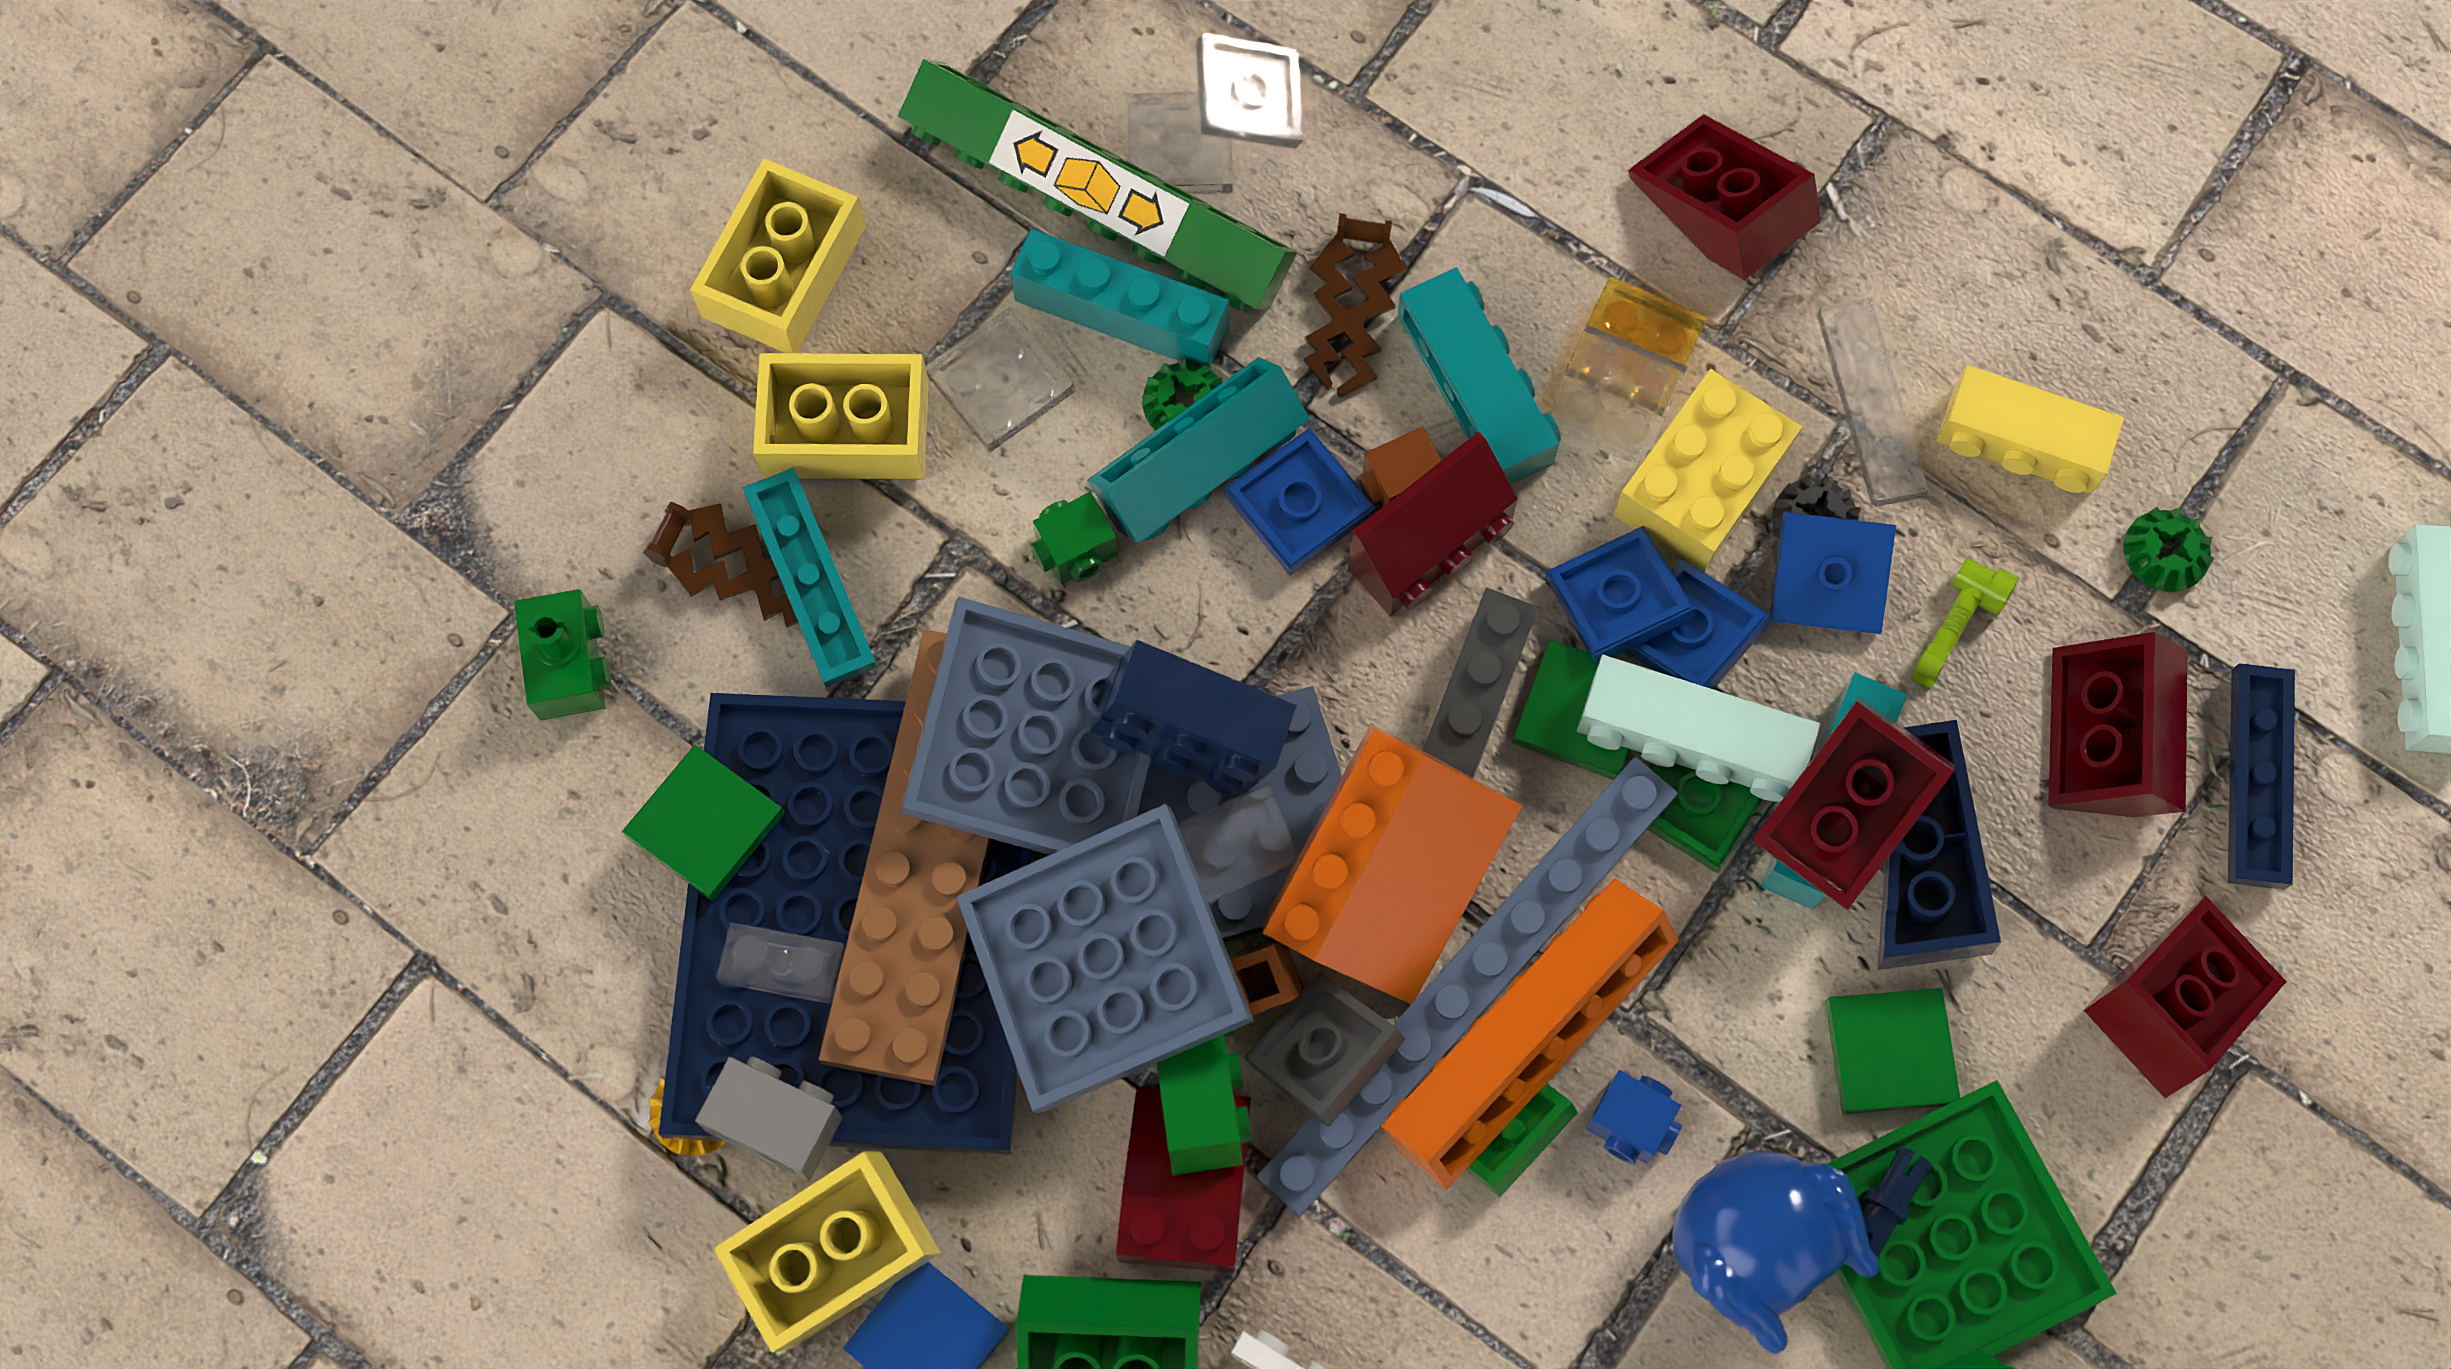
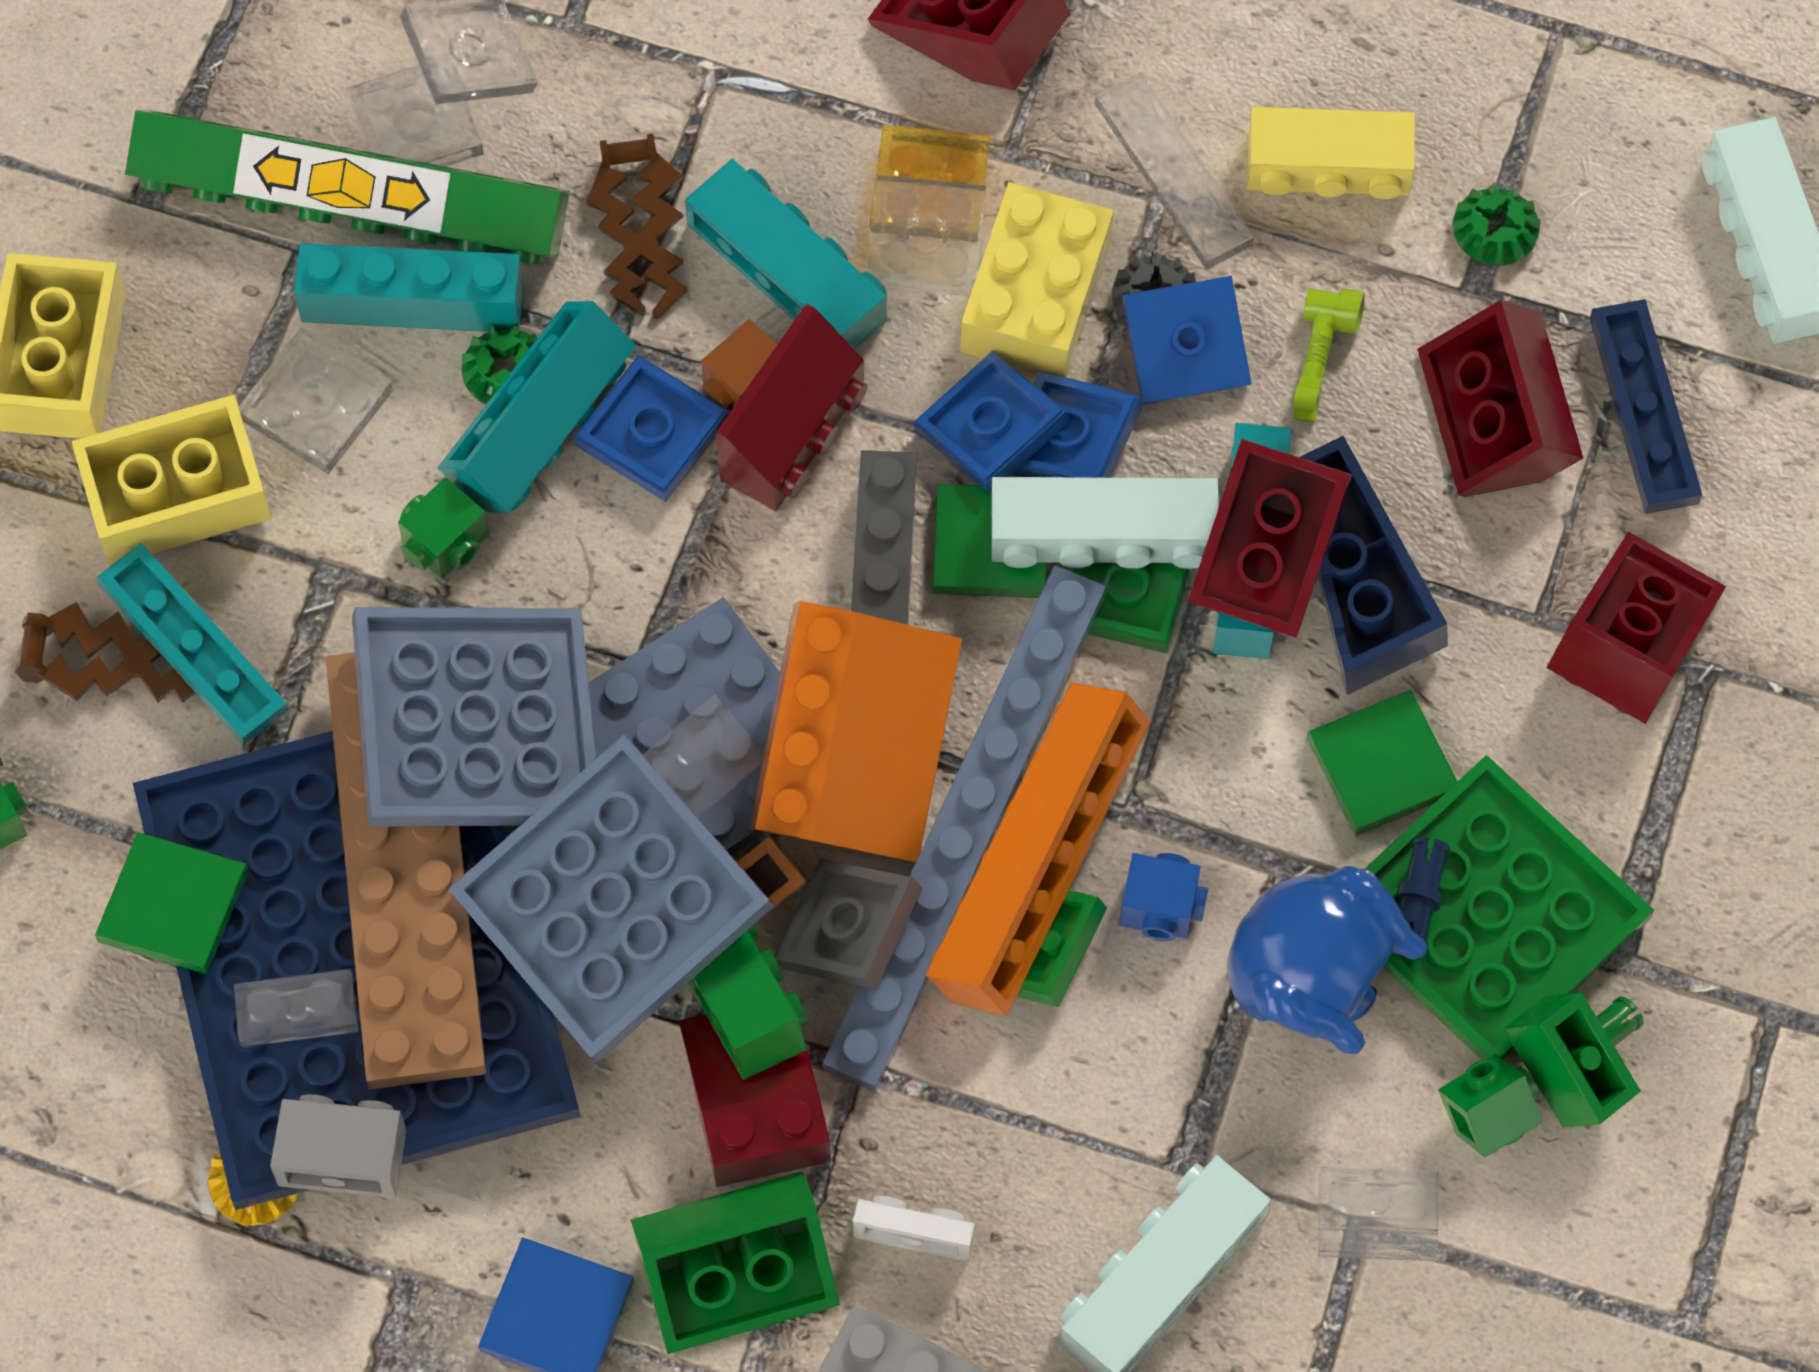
camera: 20 degrees left, 5 degrees down
light yellow brick [713,1151,941,1353] -> none
dark blue piece [1089,640,1297,795] -> none

